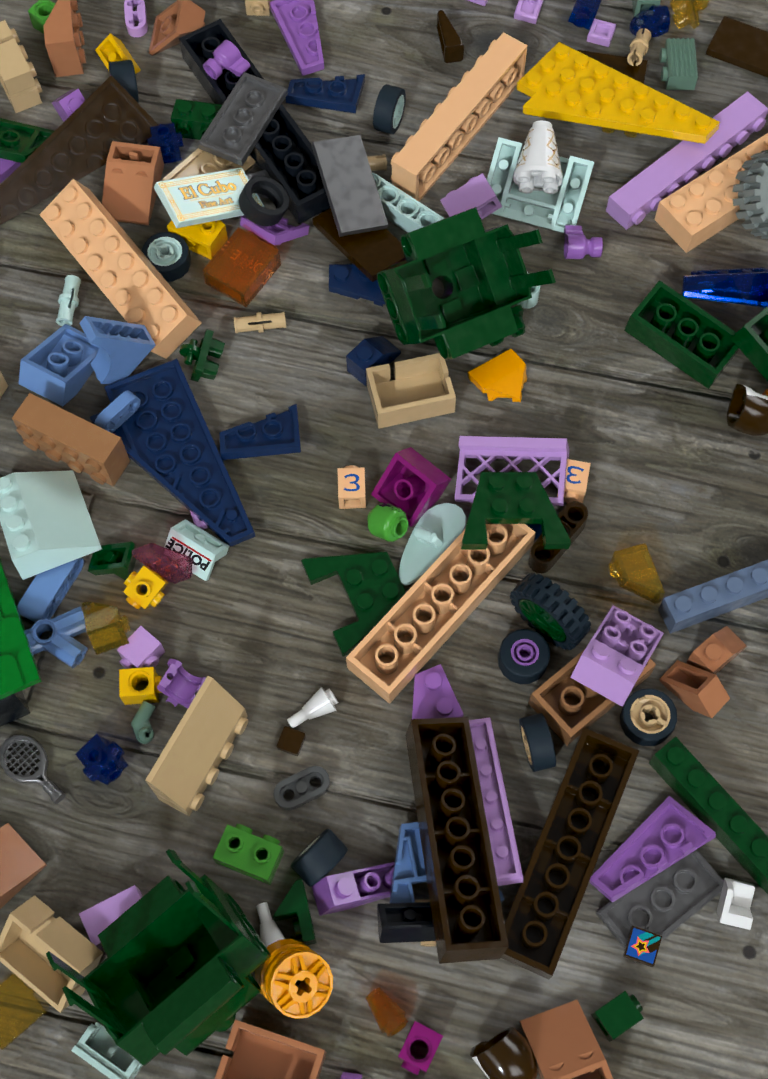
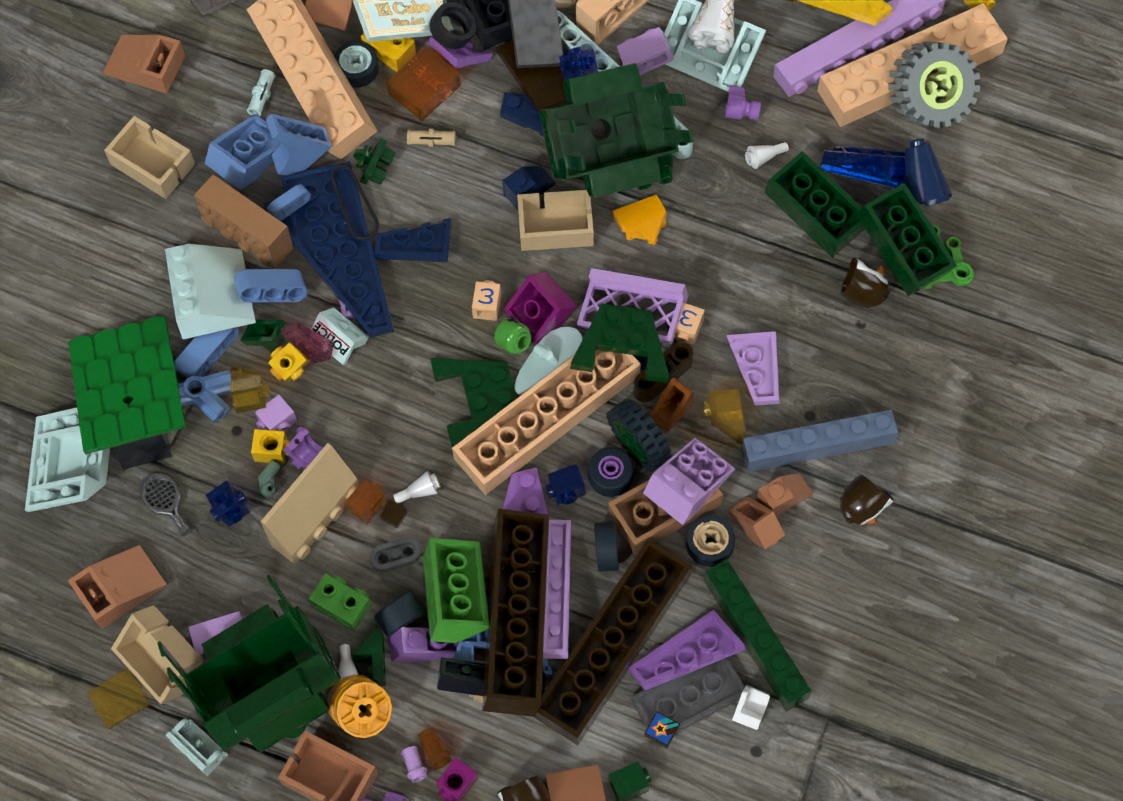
camera: 10 degrees right, 0 degrees up
none -> medium blue beam [234,269,308,302]
none -> black piece [330,164,379,240]
none -> clear orange brick [345,479,386,525]
none -> lavender pin [401,746,428,783]
none -> bright green slope [423,538,489,643]
none -> clear blue brick [545,464,585,505]
none -> clear blue brick [559,47,598,80]
none -> dark orange slope [649,377,694,432]
none -> lavender wing [726,331,780,405]
none -> white cone [745,142,789,169]

